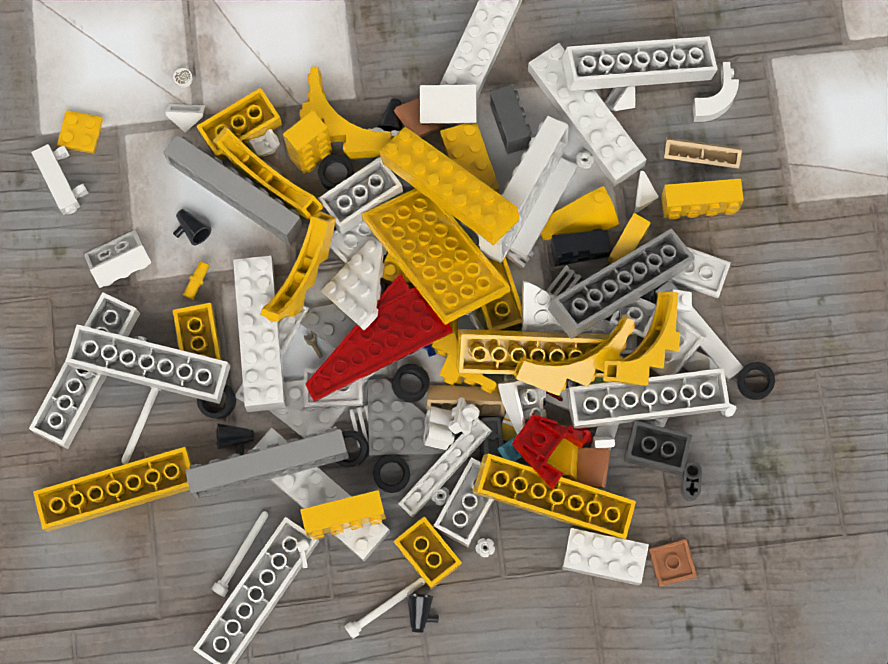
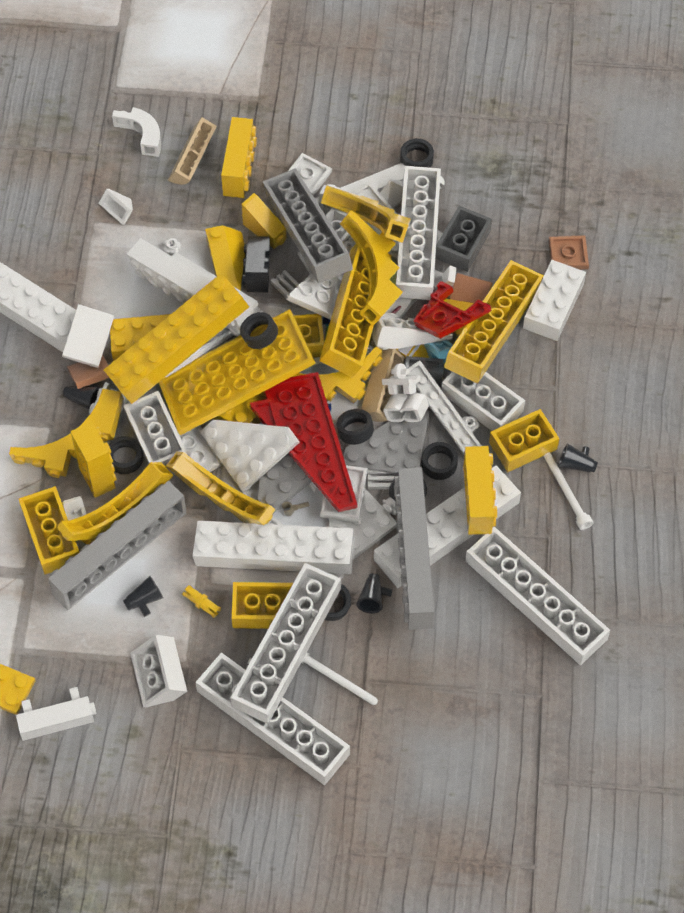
camera: 80 degrees left, 15 degrees down
yellow brick [33,447,192,532] -> none
white slope [166,104,206,133] -> none
white piece [211,511,269,597] -> none
white hand [297,539,310,568] -> none
white plate [475,538,495,557] -> none
dark grey brick [490,85,532,155] -> none
white brick [528,43,647,187] -> none
white brick [562,36,718,91] -> none
white slope [634,171,659,213] -> none
dark grey beam [681,462,702,501] -> none
none -> black tyre [240,312,278,349]

